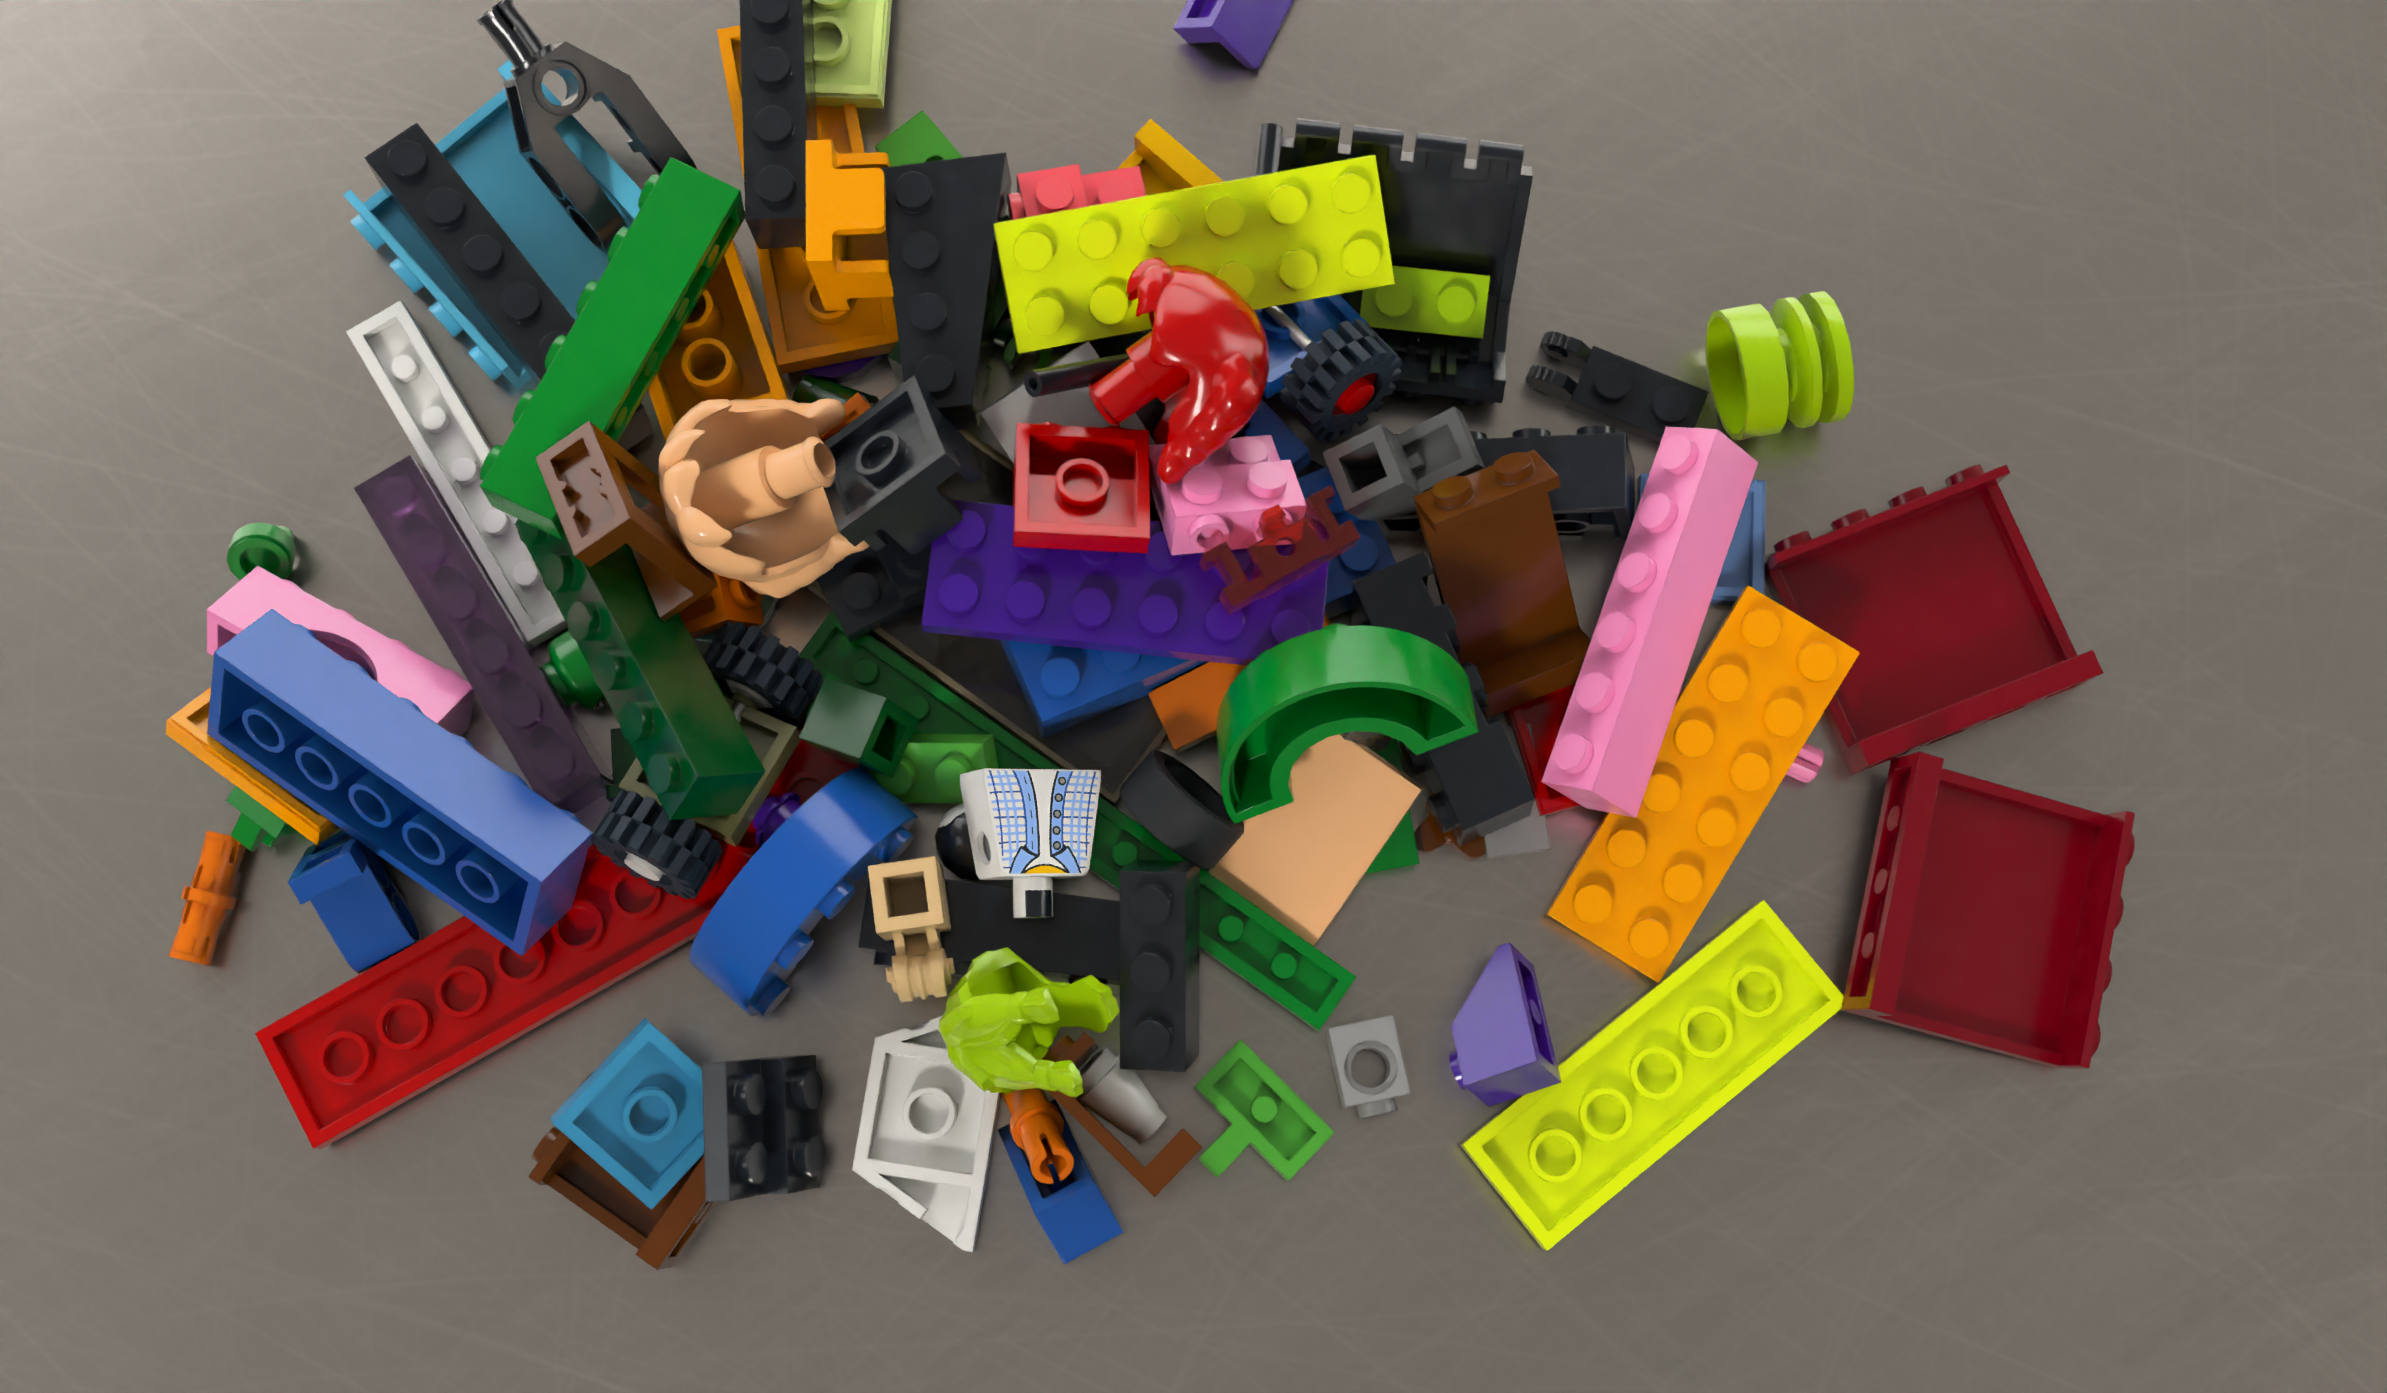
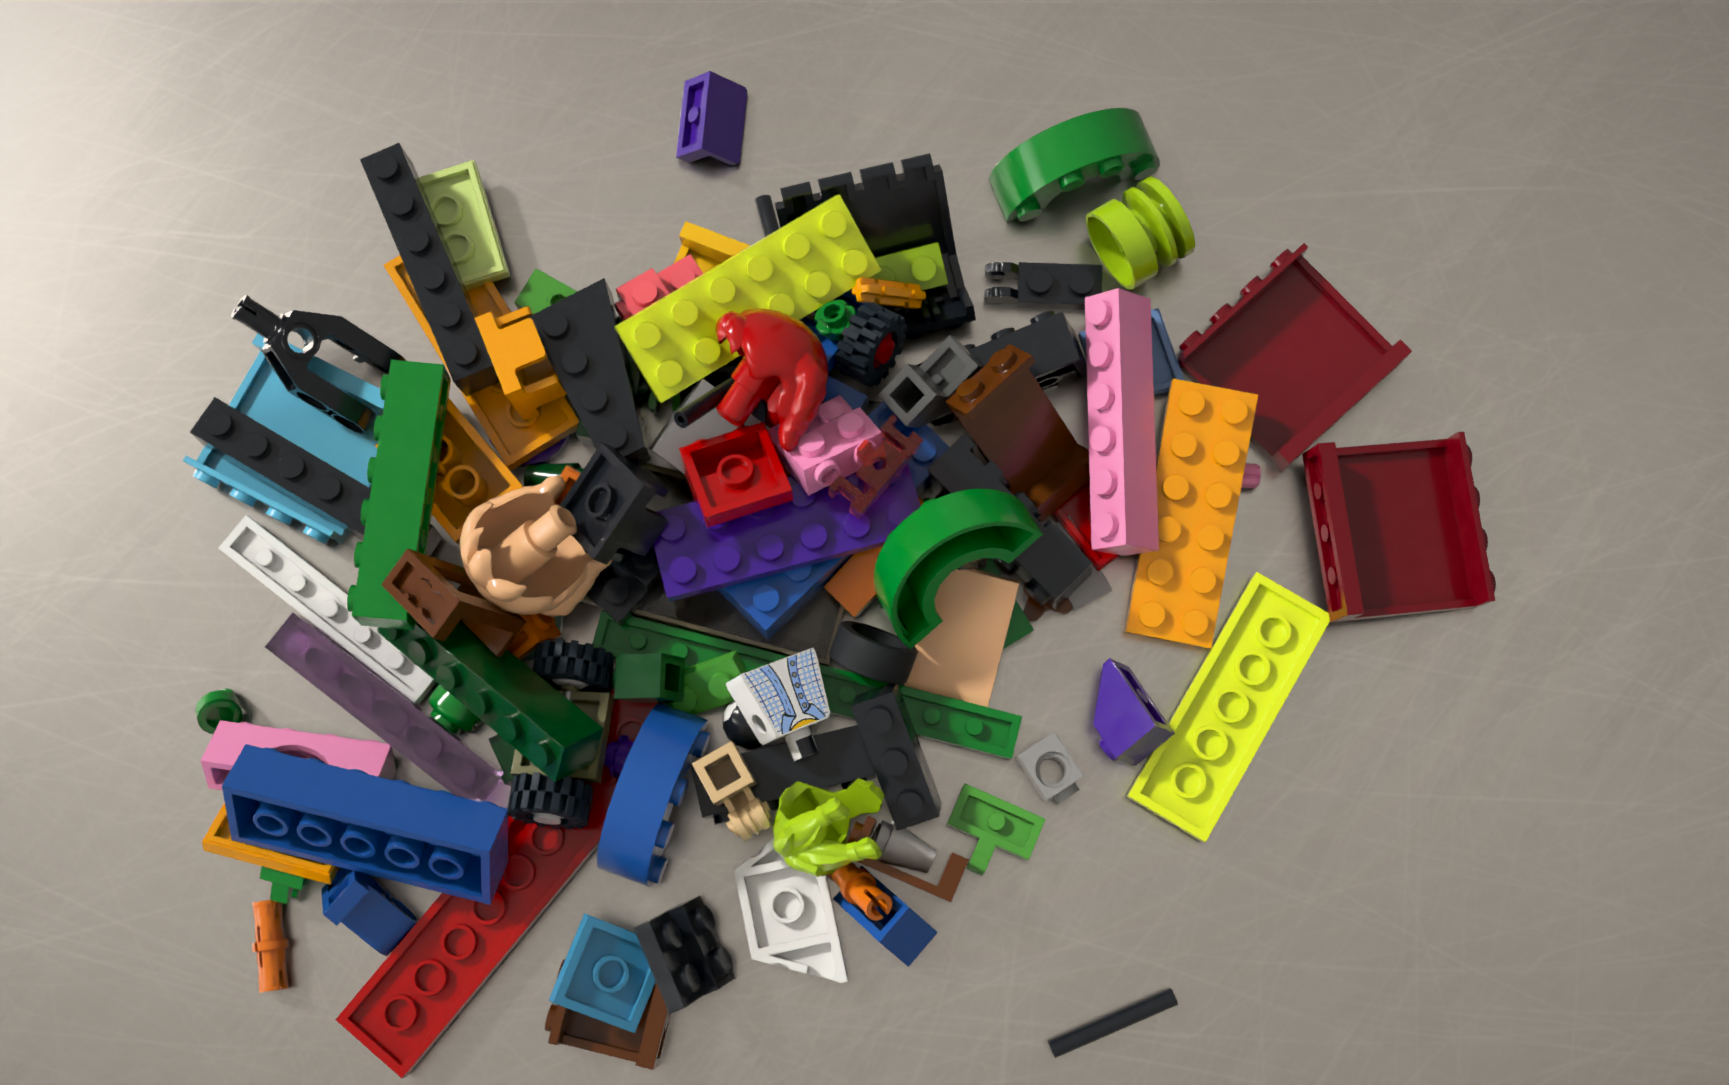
camera: 15 degrees left, 0 degrees up
none -> green plate [815,300,856,341]
none -> light orange axle [852,277,926,309]
none -> green brick [989,108,1160,222]

